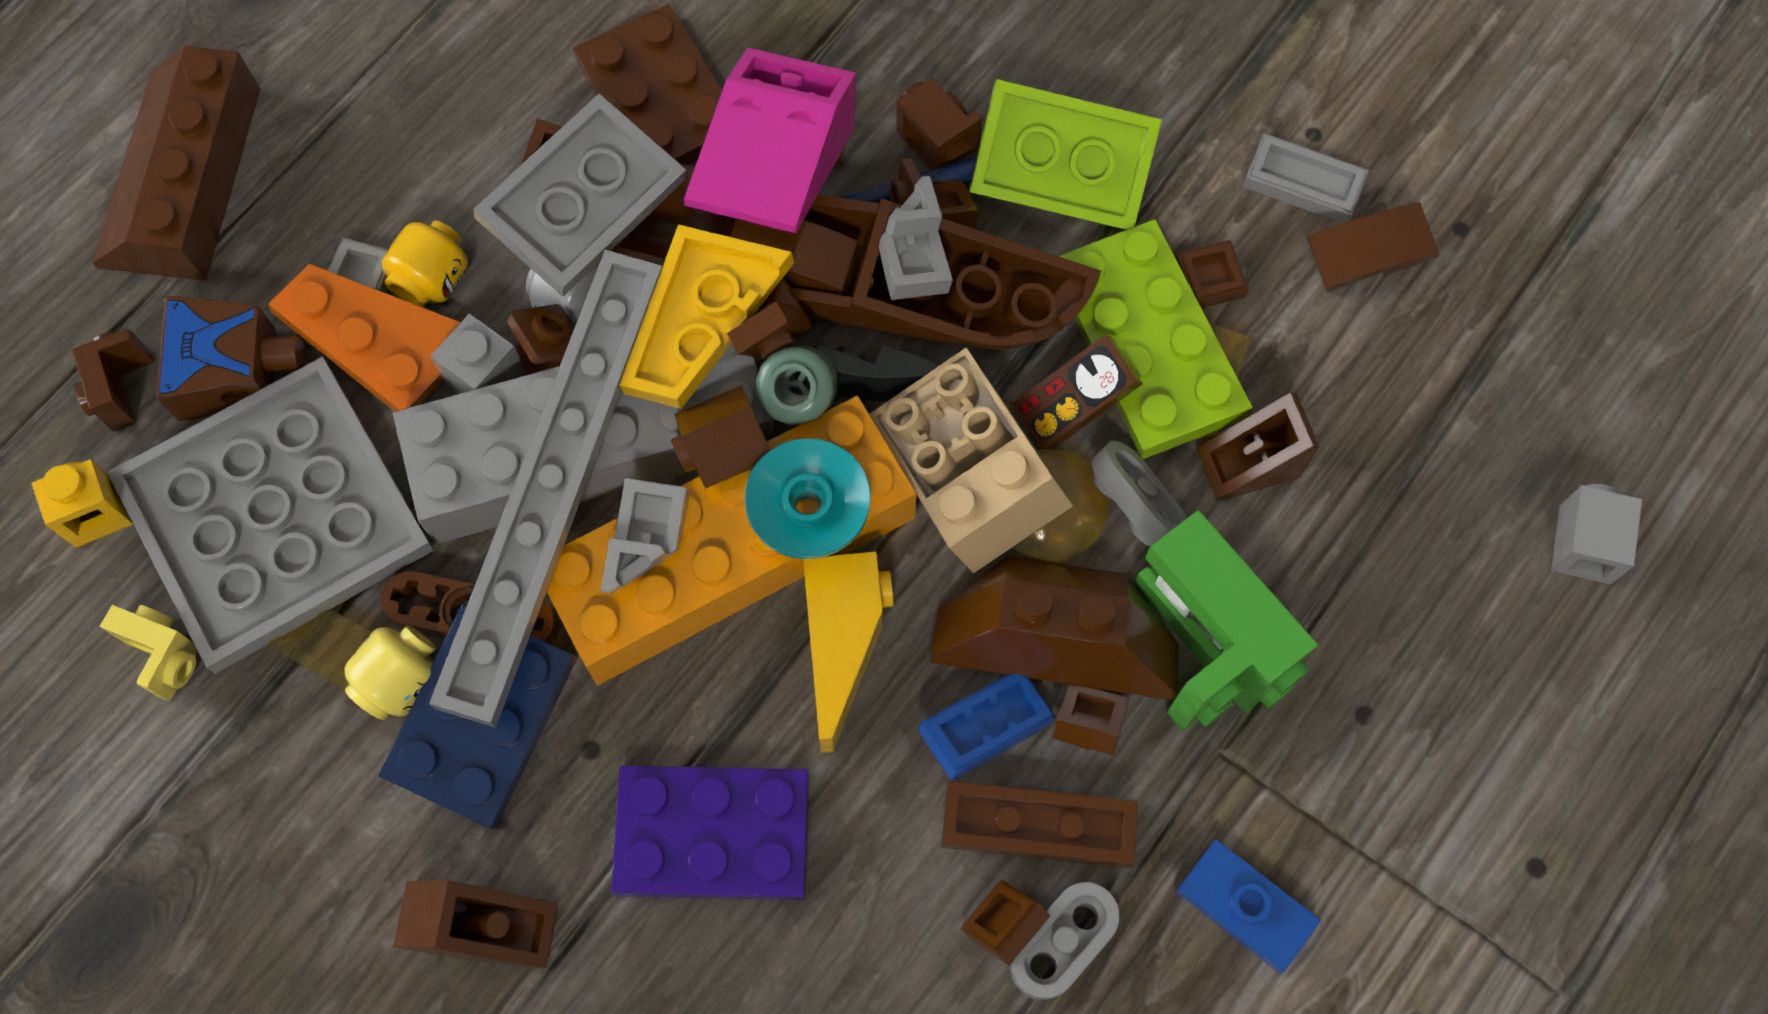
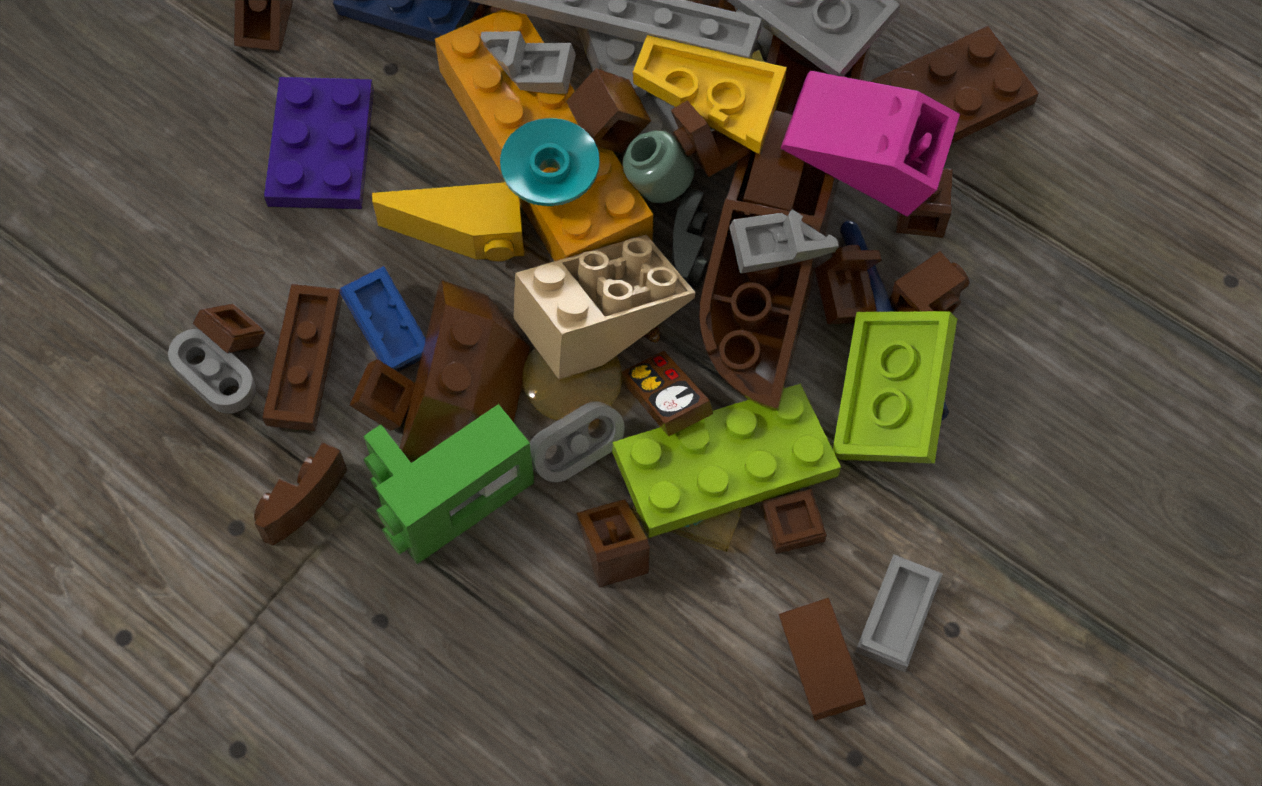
camera: 90 degrees right, 5 degrees down
blue plate [1175,839,1321,974] -> none
none -> reddish brown slope [254,443,347,546]

